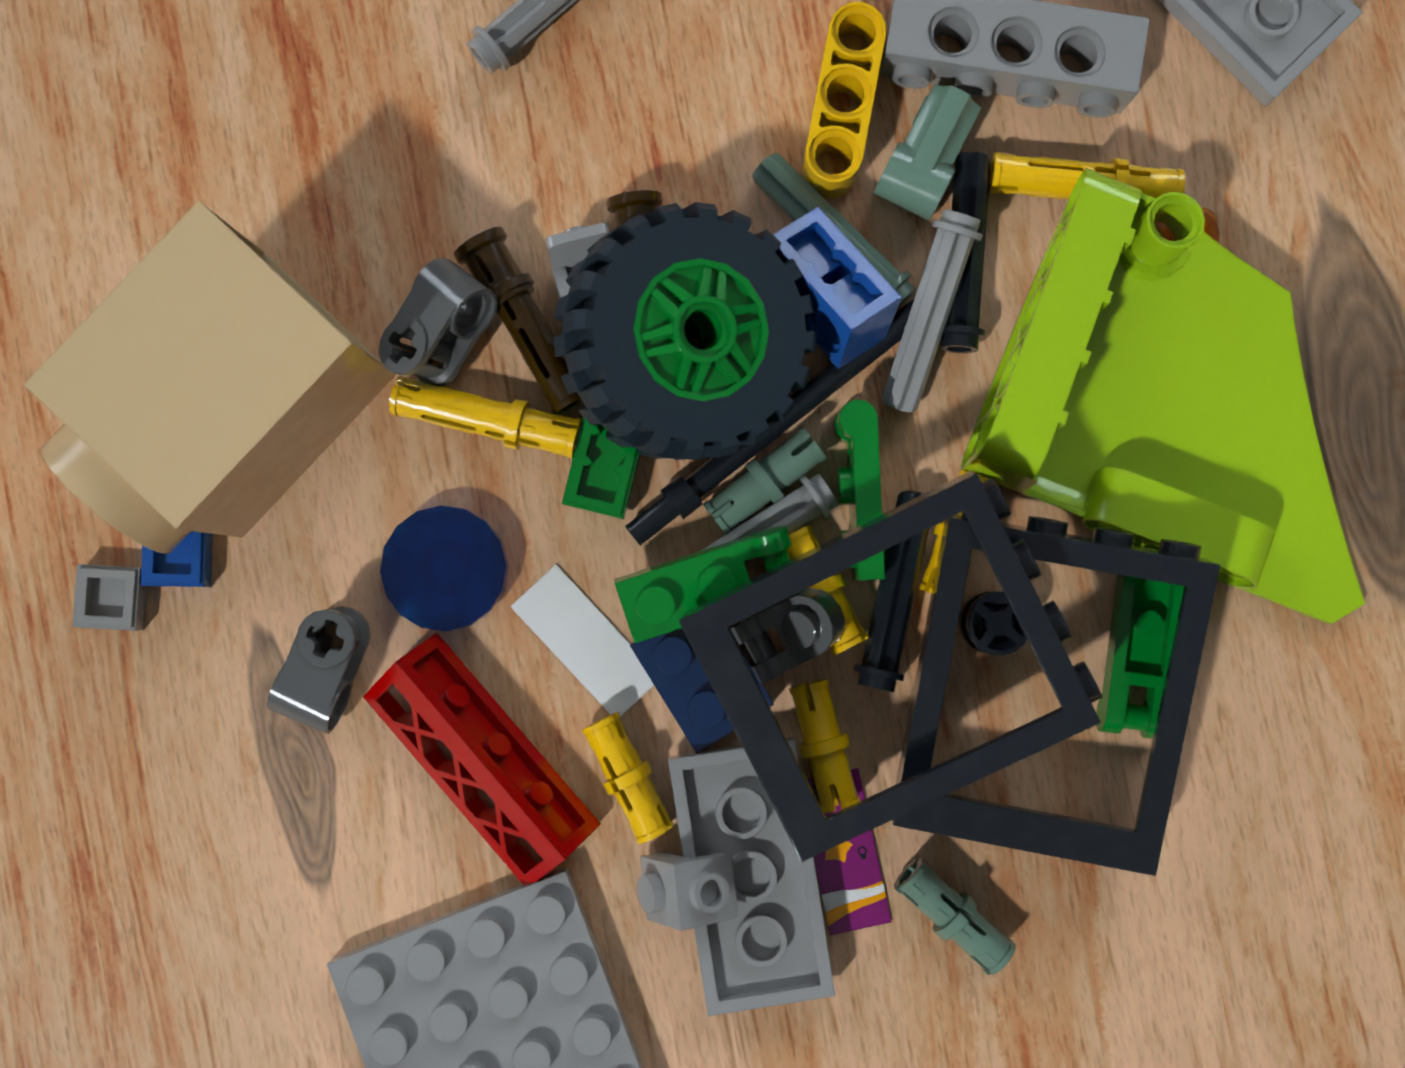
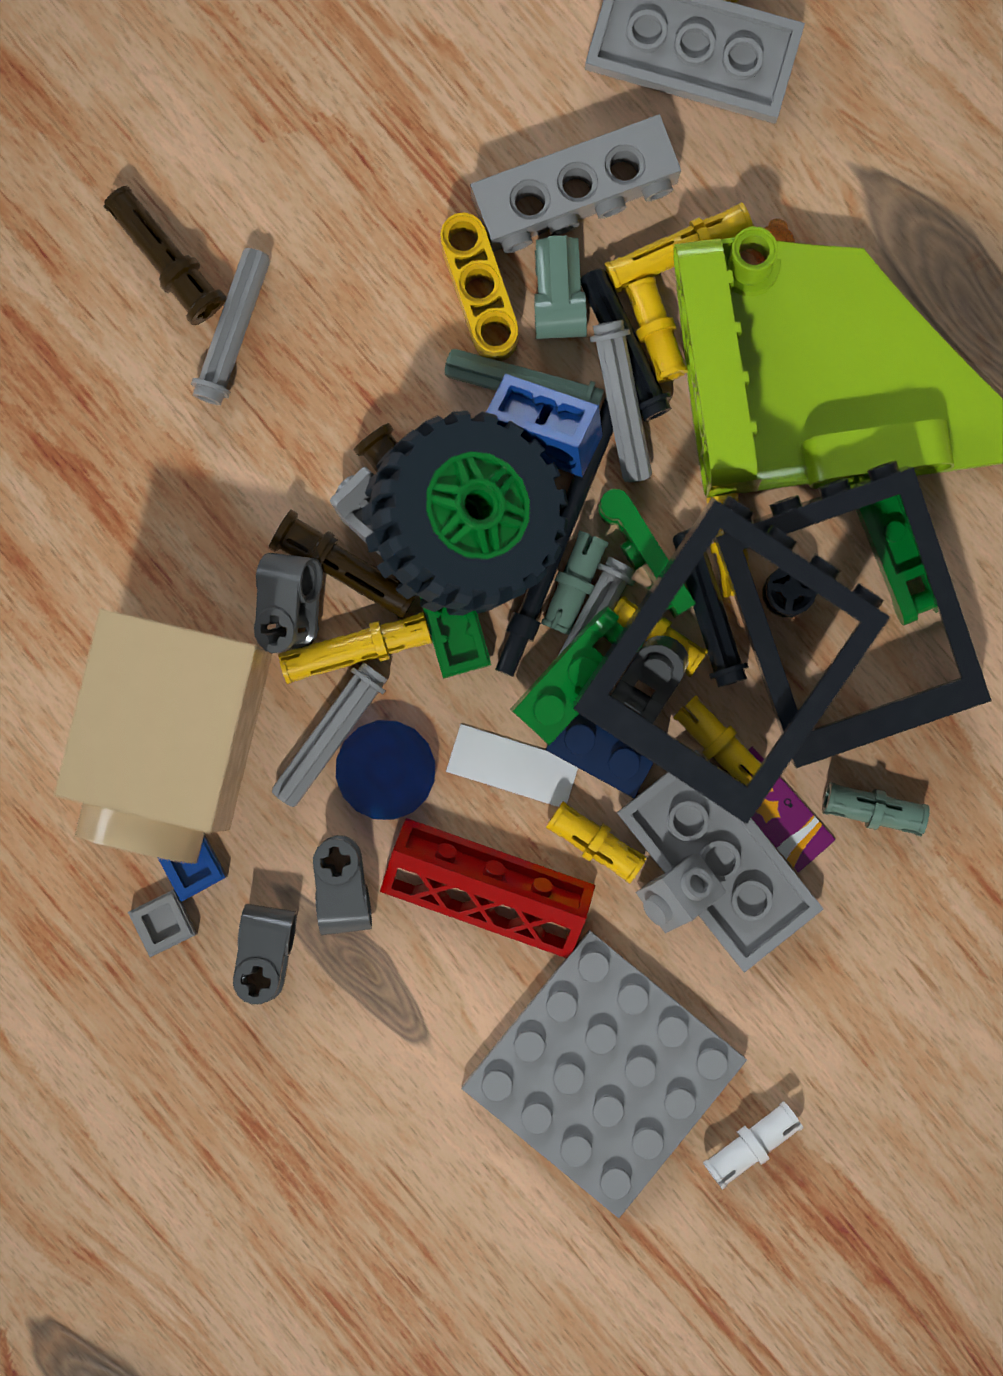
camera: 30 degrees left, 0 degrees up
none -> dark grey piece [233,904,297,1005]
none -> light grey axle [272,662,388,807]
none -> yellow pin [625,277,688,383]

